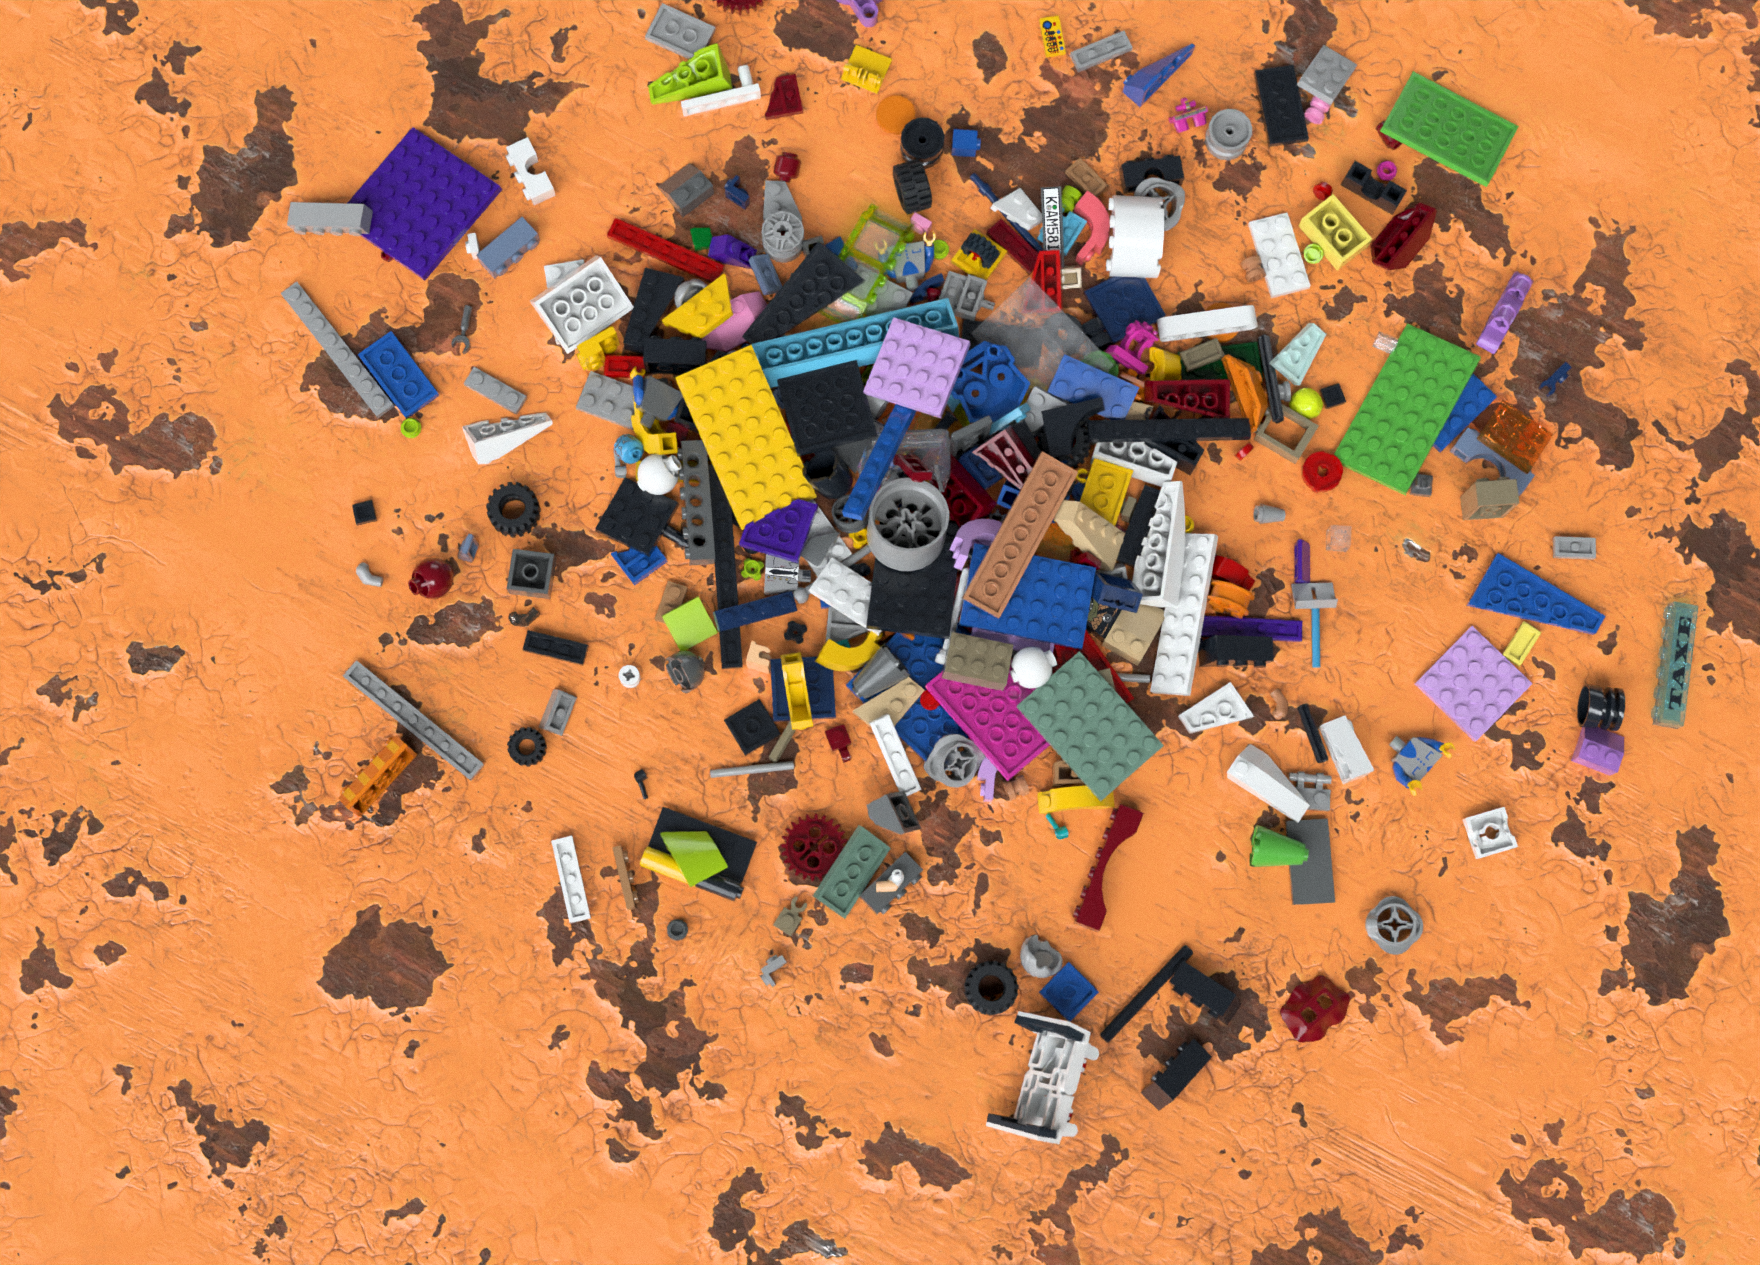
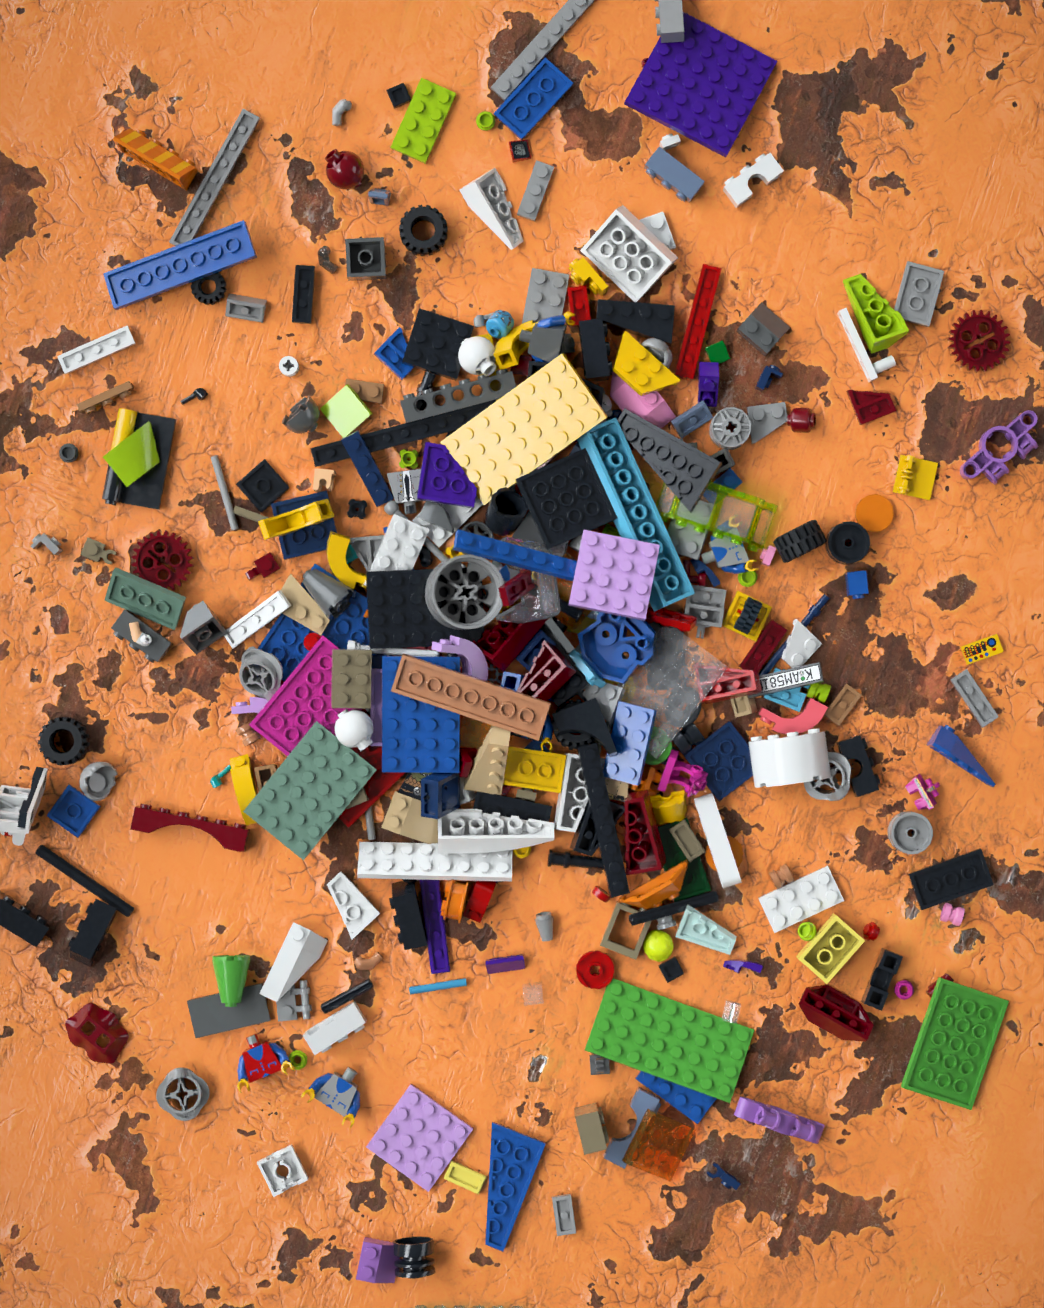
camera: 85 degrees right, 10 degrees up
dark grey piece [452,305,472,354] -> none
light grey piece [1291,582,1338,609] -> none
light grey plate [1297,45,1357,105] -> none
none -> plate [103,220,257,310]
none -> torso [237,1034,295,1093]
none -> lime plate [288,1050,307,1070]
none -> lime plate [390,78,456,164]
none -> slope [509,140,531,163]
none -> black pin [547,849,604,870]
none -> red hinge [645,607,697,631]
none -> dark purple slope [723,960,763,973]

